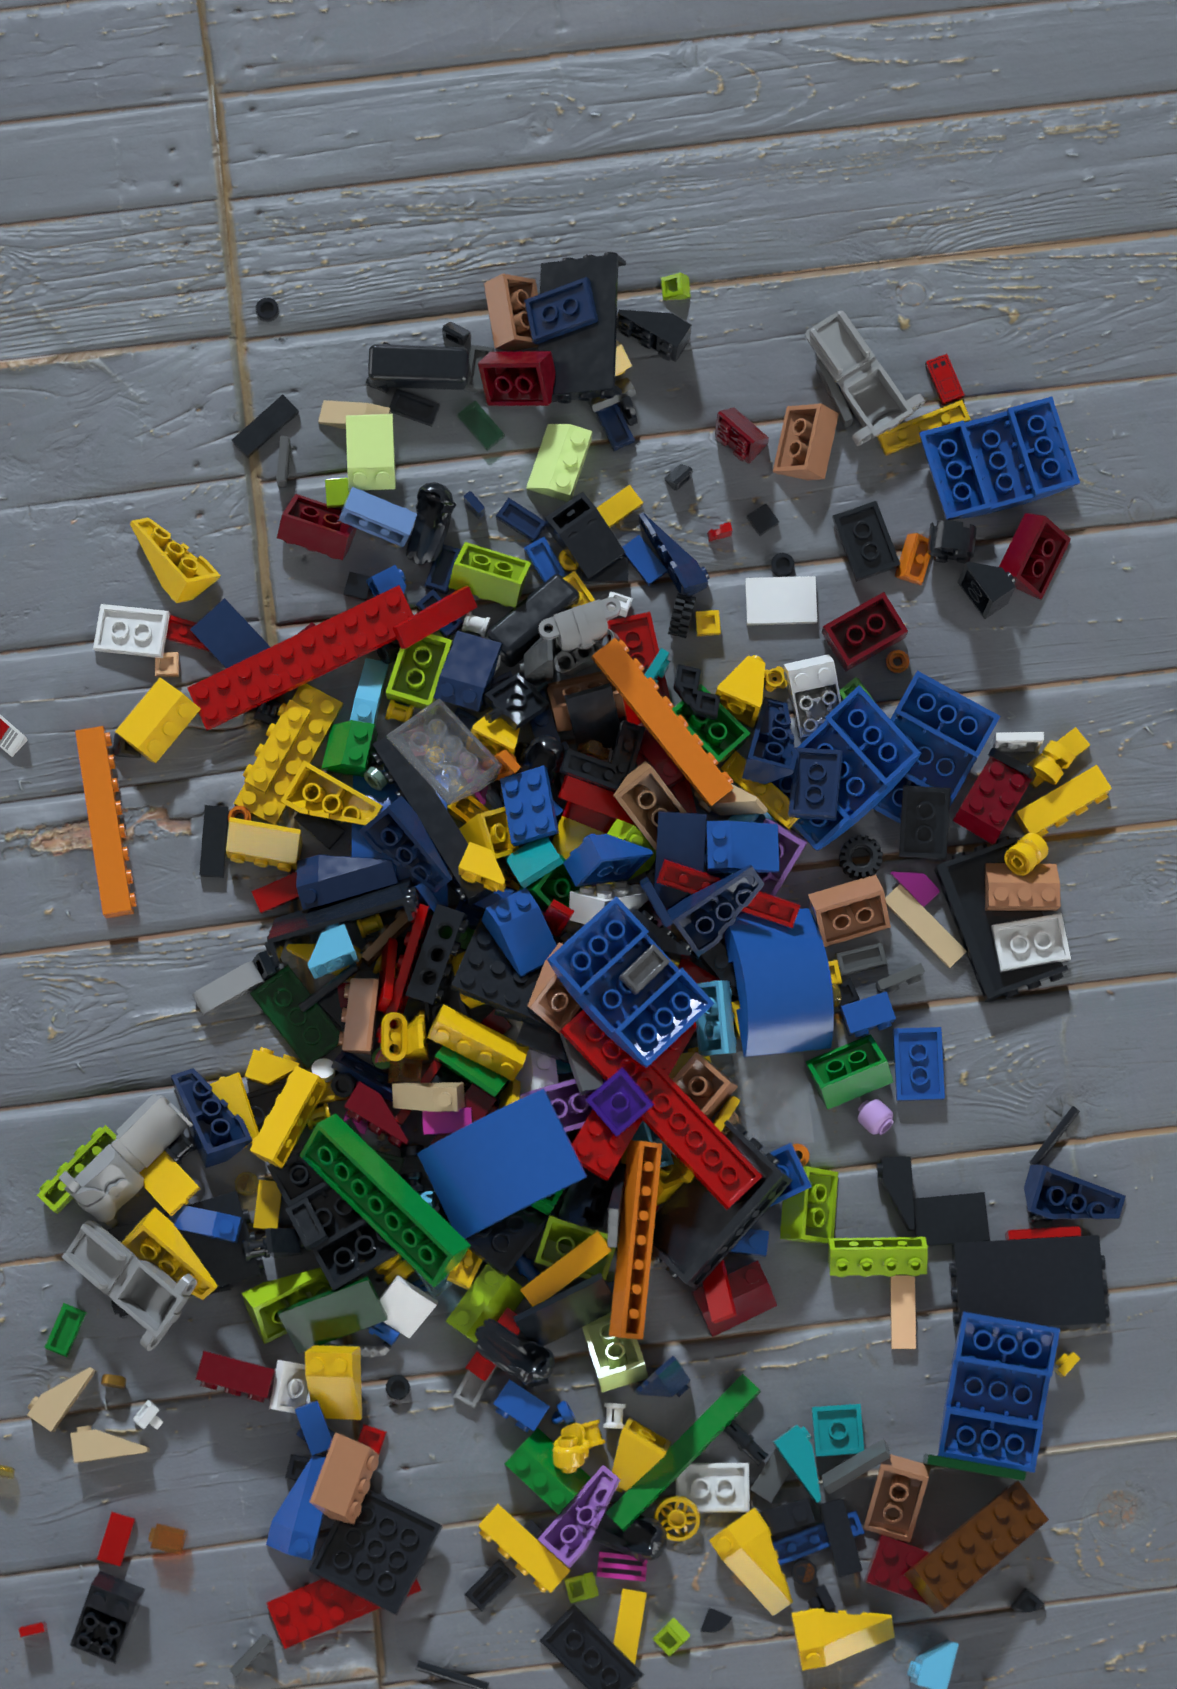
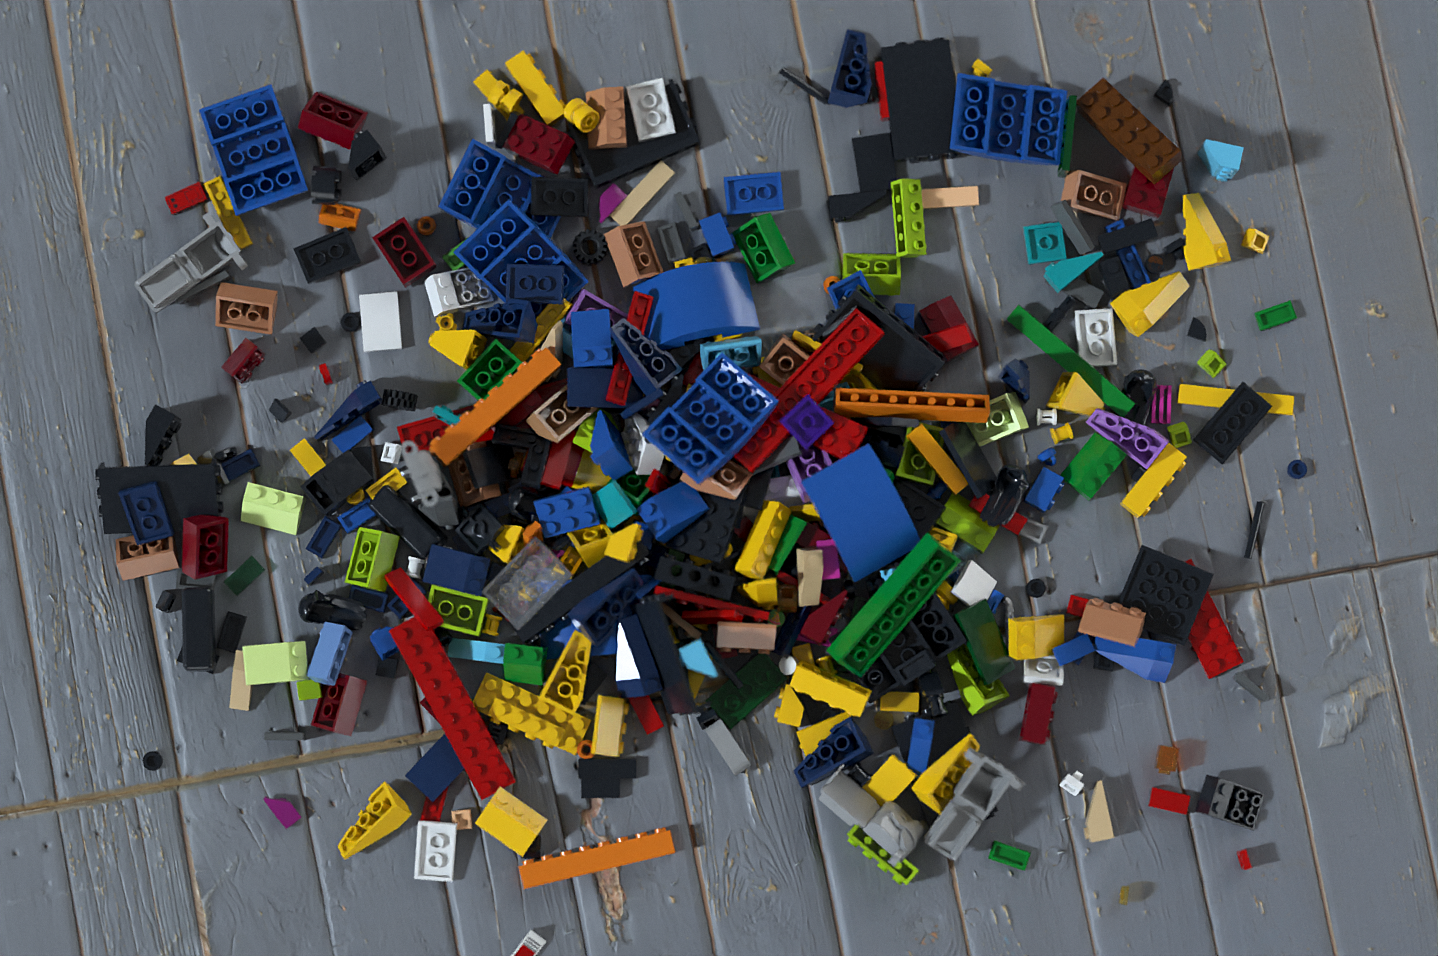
camera: 90 degrees left, 5 degrees up
tan slope [27,1367,96,1432] -> none
pearl gold tile [101,1374,127,1388] -> none
black tile [232,395,299,458] -> none
black tile [331,1072,356,1098] -> none
sand green tile [364,767,387,790] -> none
yellow plate [381,1012,407,1061] -> none
black tile [465,1559,517,1612] -> none
yellow head [552,1423,590,1473] -> none
flat silver tile [619,944,670,995] -> none
yellow wheel [654,1496,700,1541] -> none
lime slope [661,272,691,301] -> none
black tile [673,664,721,720] -> none
yellow plate [695,610,721,636] -> none
lavender head [858,1099,894,1135] -> none
none -> magenta slope [263,796,302,829]
none -> black tile [581,779,620,798]

